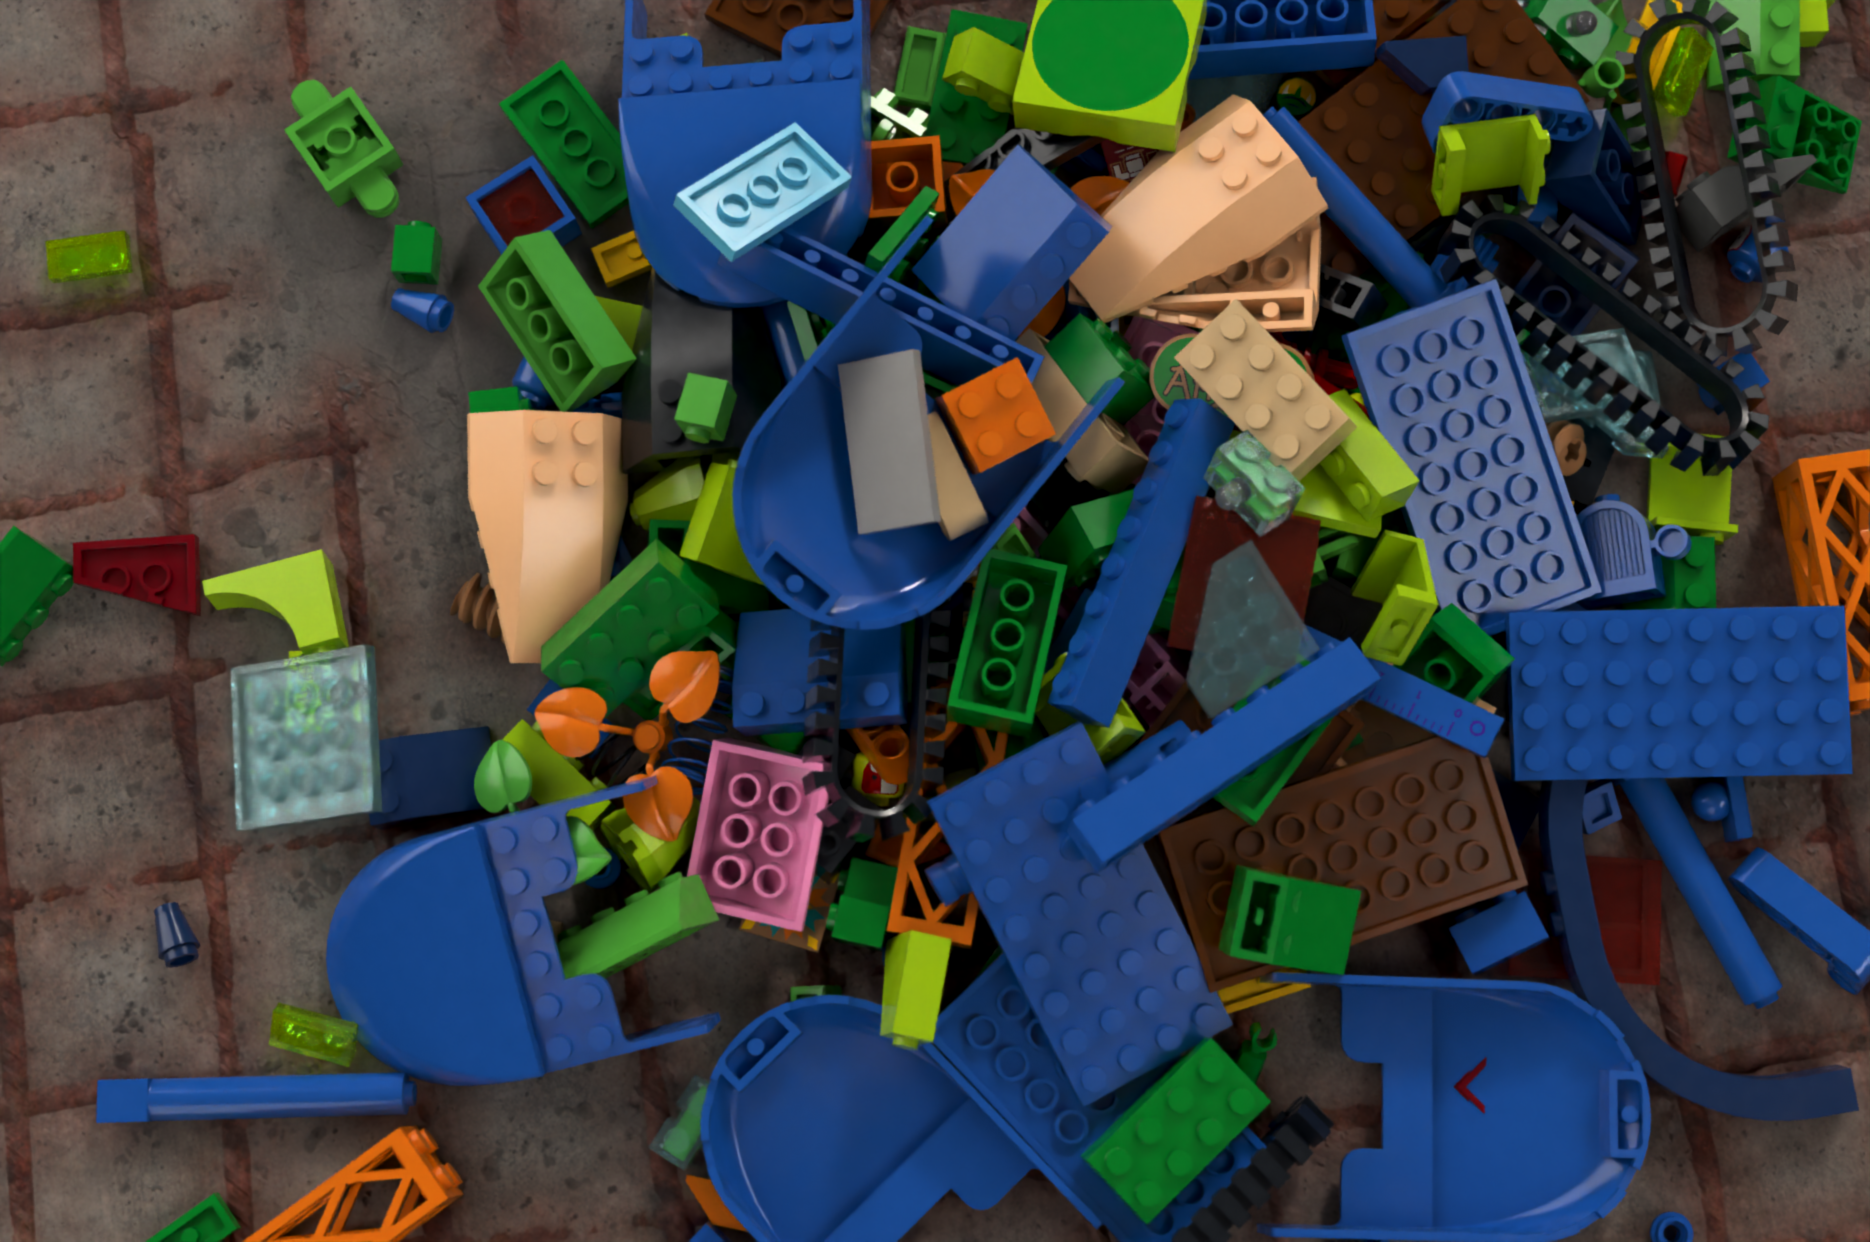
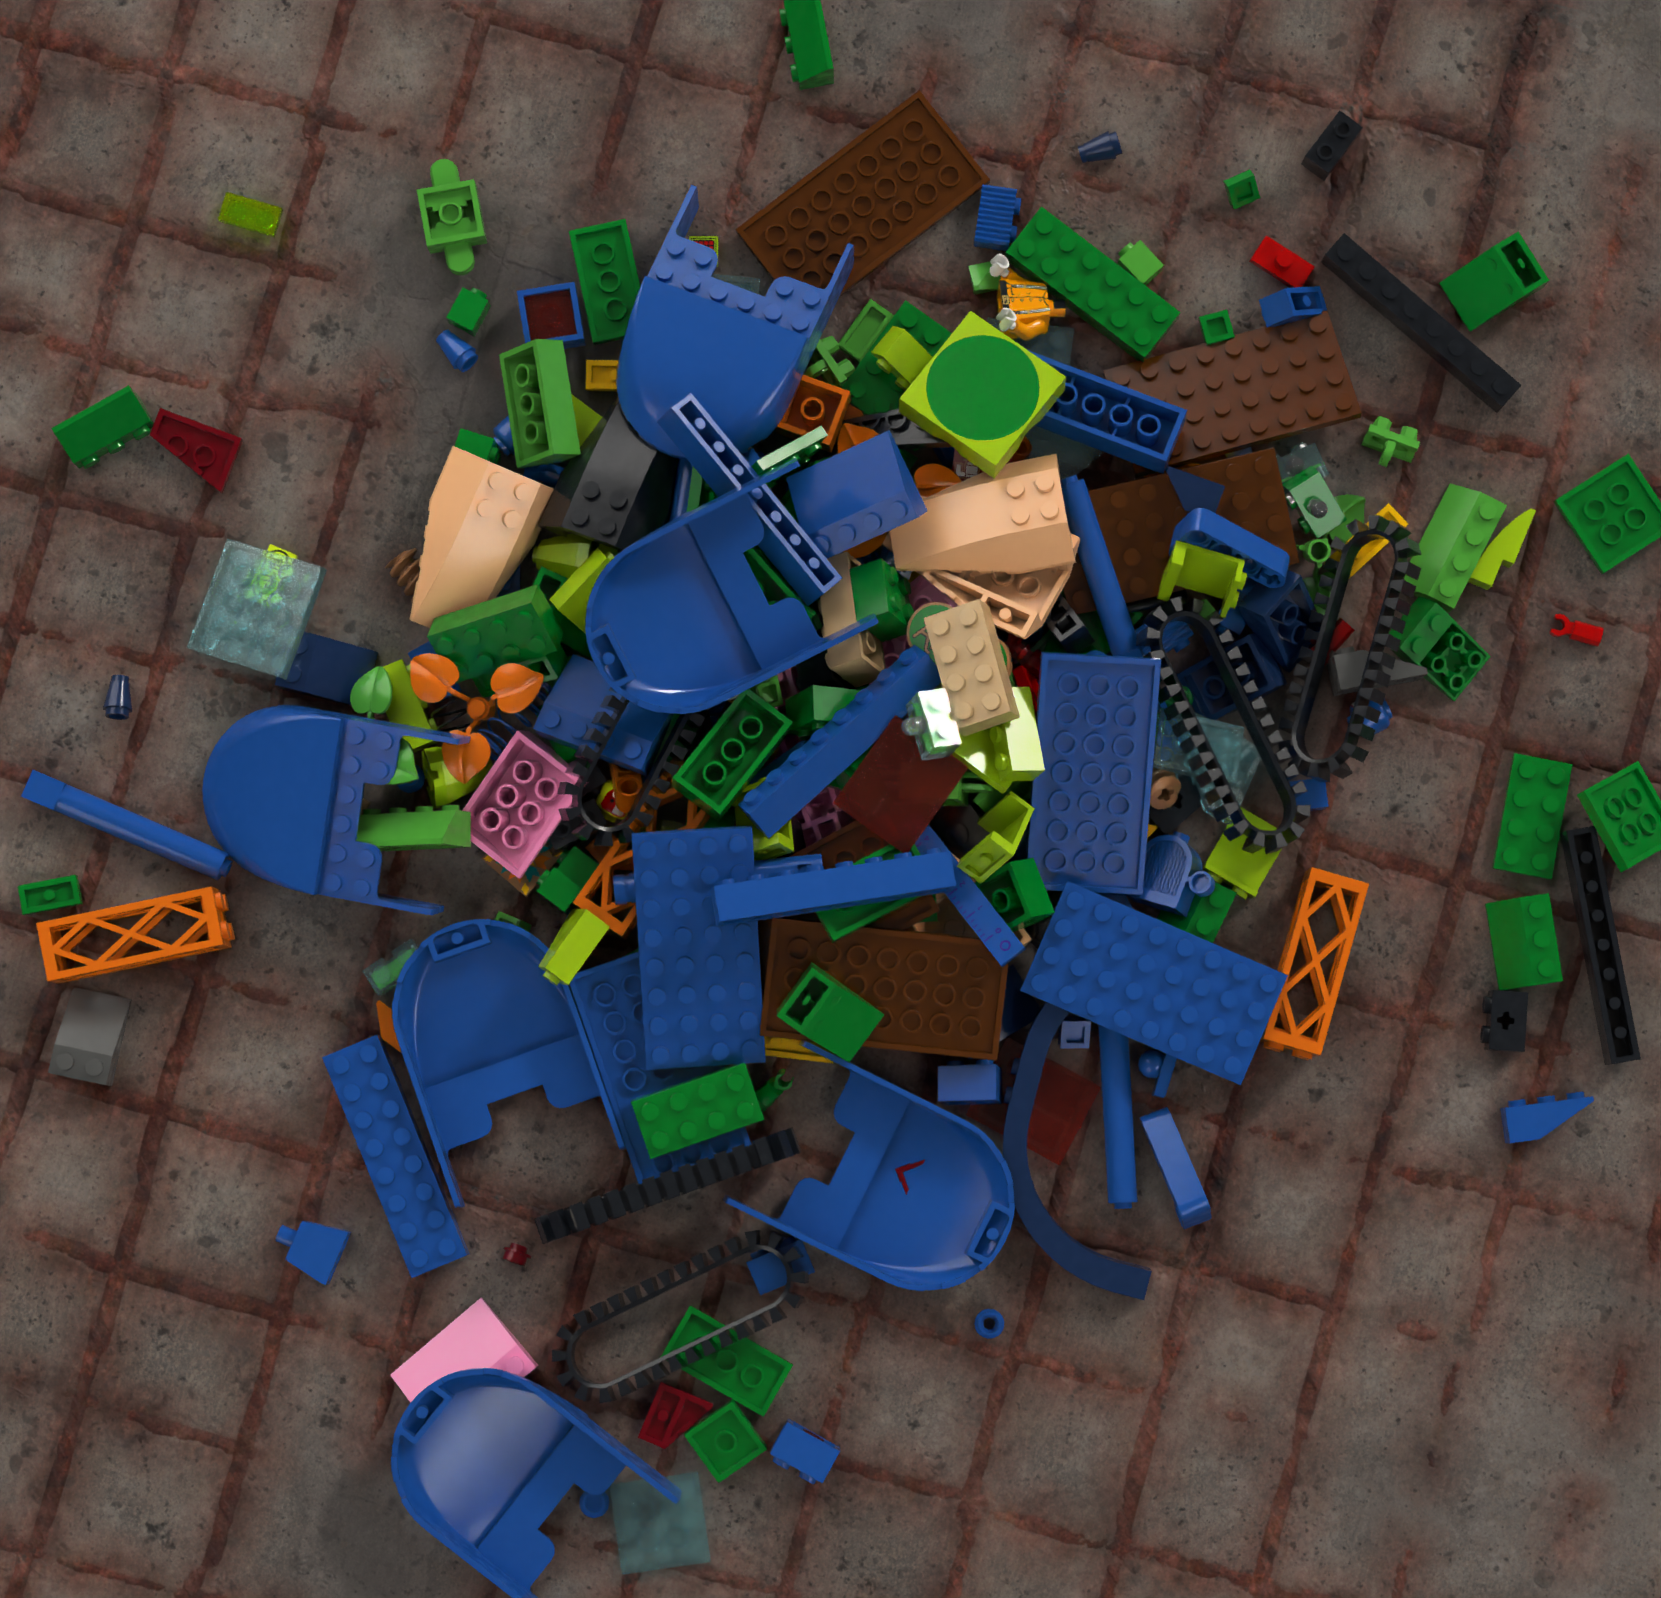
camera: 25 degrees right, 5 degrees up
lime arch [202,549,350,662] -> none
clear neon green plate [269,1002,358,1067] -> none
medium azure plate [673,122,852,262] -> none
bright green brick [674,372,737,443] -> none
light grey tile [838,349,941,535] -> none
tan beam [928,411,988,541] -> none
orange brick [935,357,1056,475] -> none
clear light blue plate [1186,540,1320,718] -> none
tile [1276,78,1316,119] -> none
clear neon green plate [1654,27,1714,117] -> none

